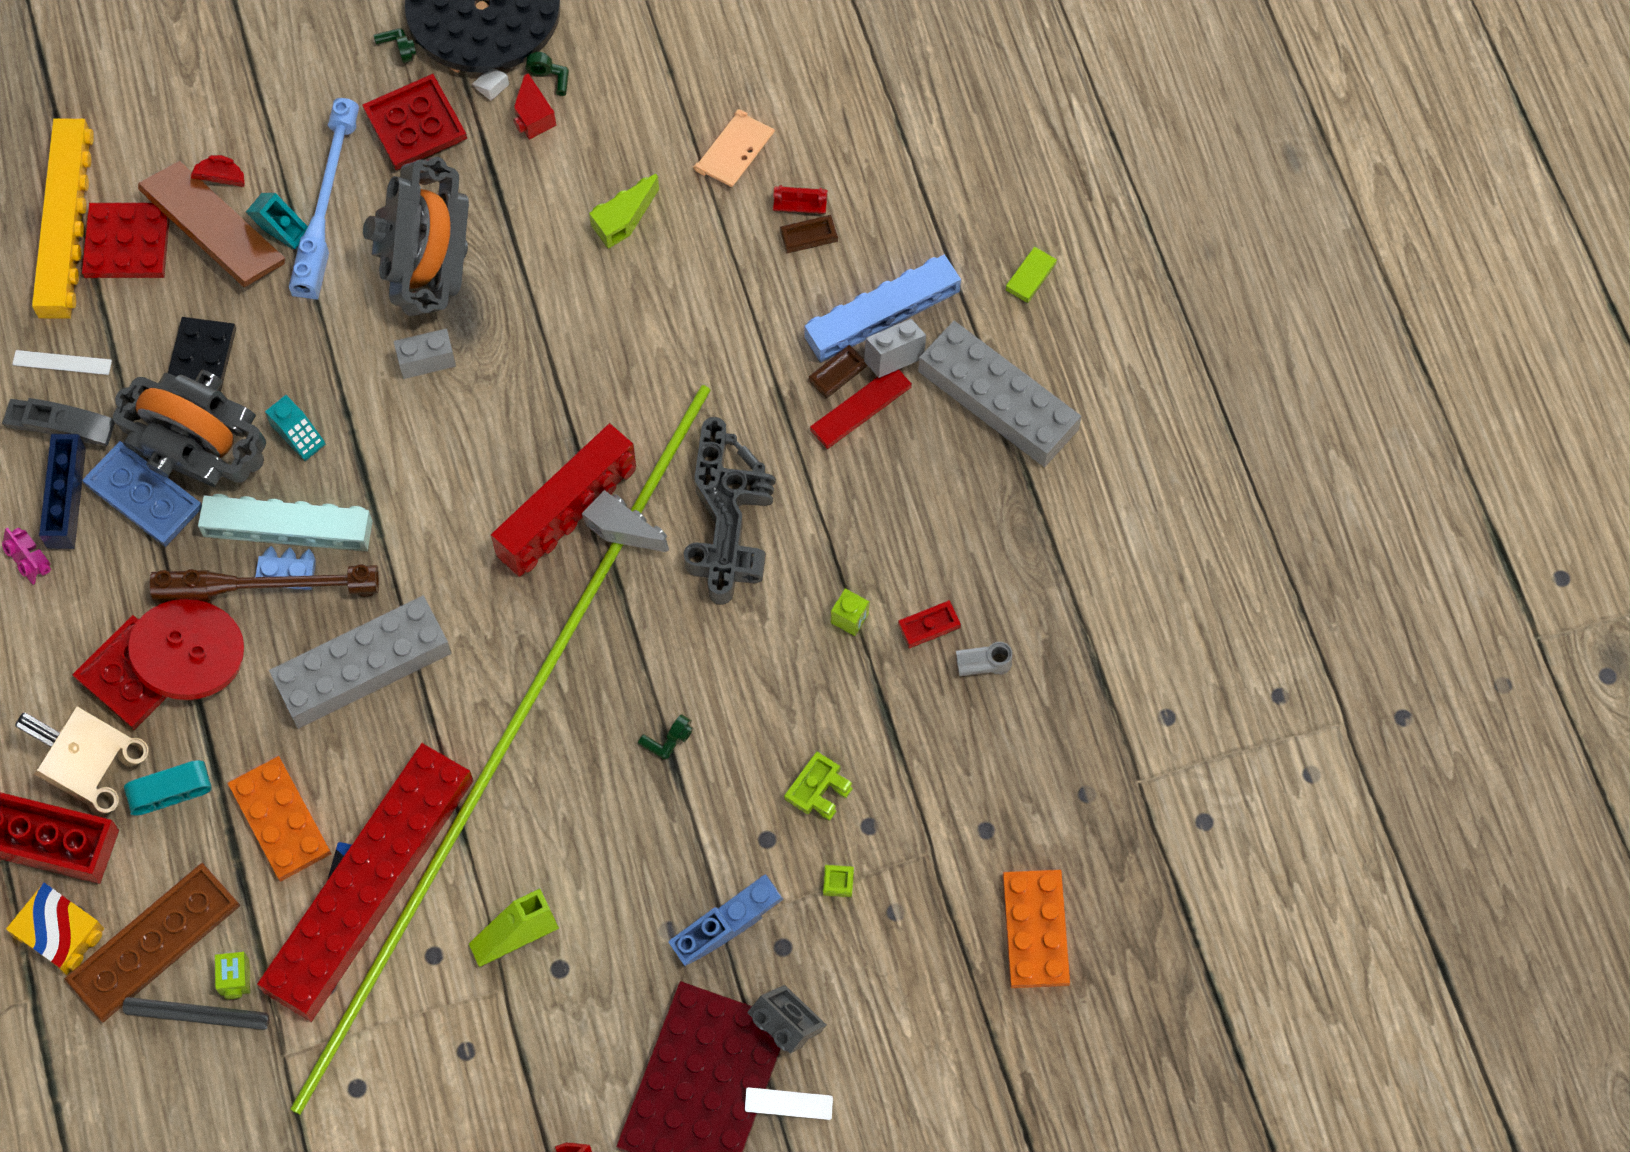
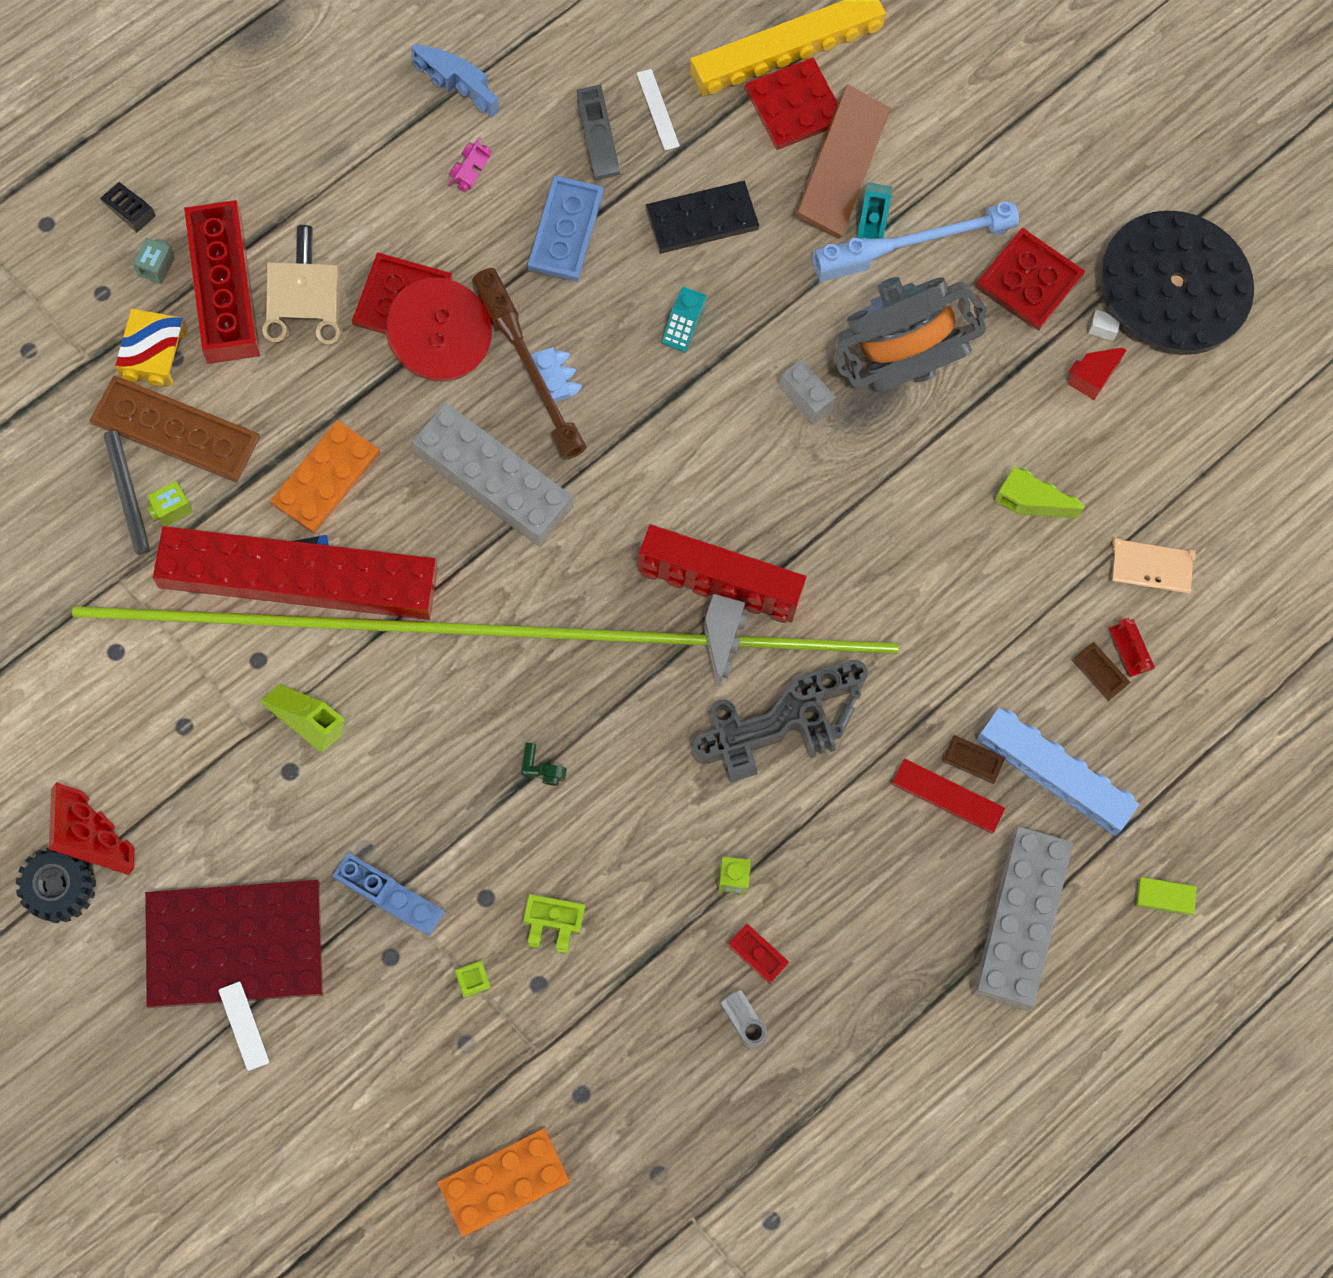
camera: 60 degrees right, 5 degrees up
dark blue brick [39,434,86,549] -> none
dark grey piece [113,370,266,487] -> none
teal beam [124,760,212,816] -> none
red plate [191,155,245,187] -> none
light aqua brick [198,494,373,552] -> none
dark green plate [373,28,417,63] -> none
dark green plate [525,52,569,96] -> none
dark grey plate [747,985,827,1054] -> none
light grey brick [864,319,926,378] -> none

